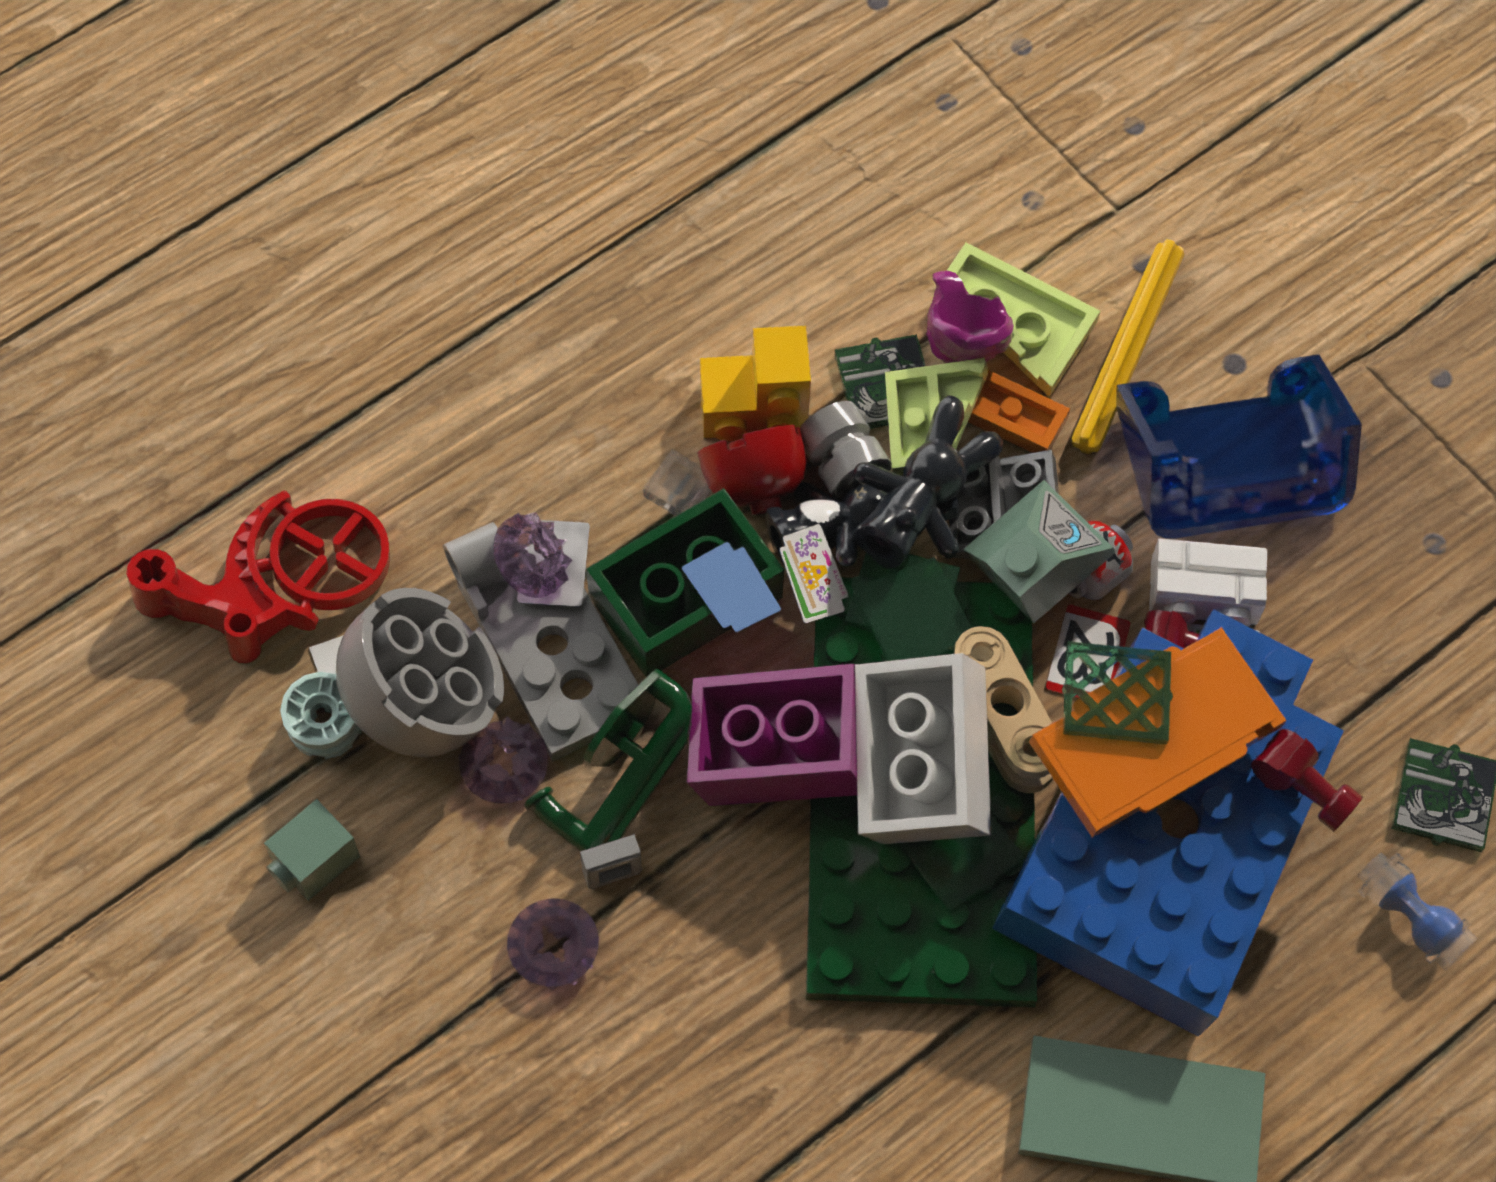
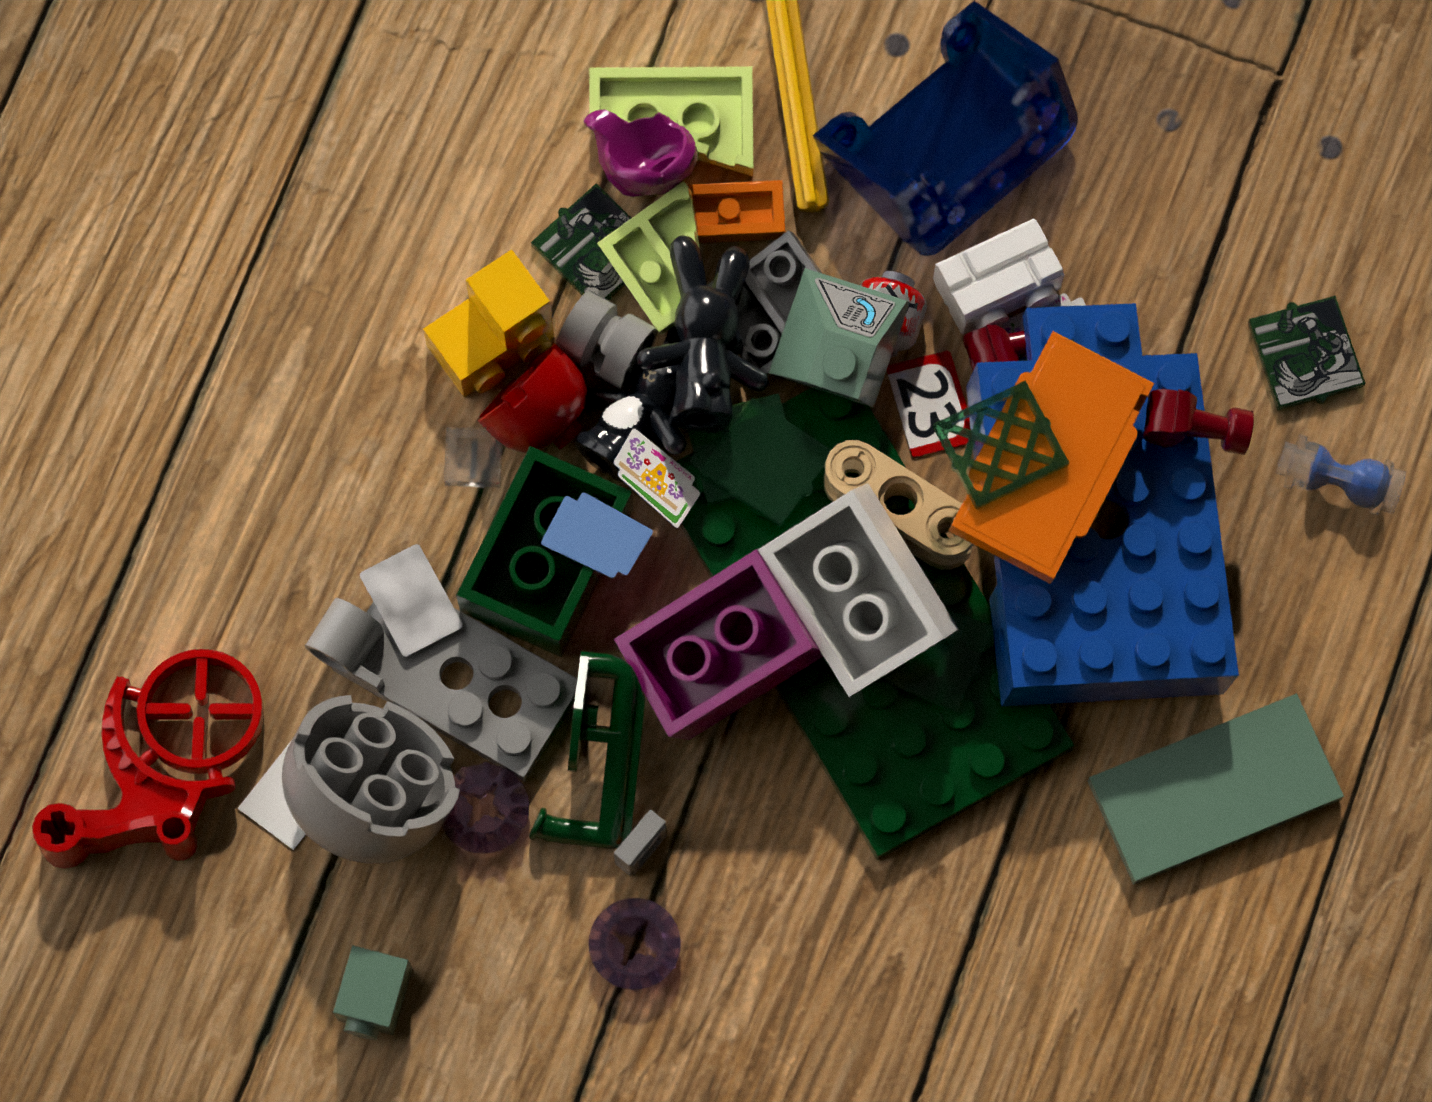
camera: 30 degrees left, 10 degrees up
light aqua wheel [280,672,362,759] -> none
clear purple gear [493,512,573,598] -> none

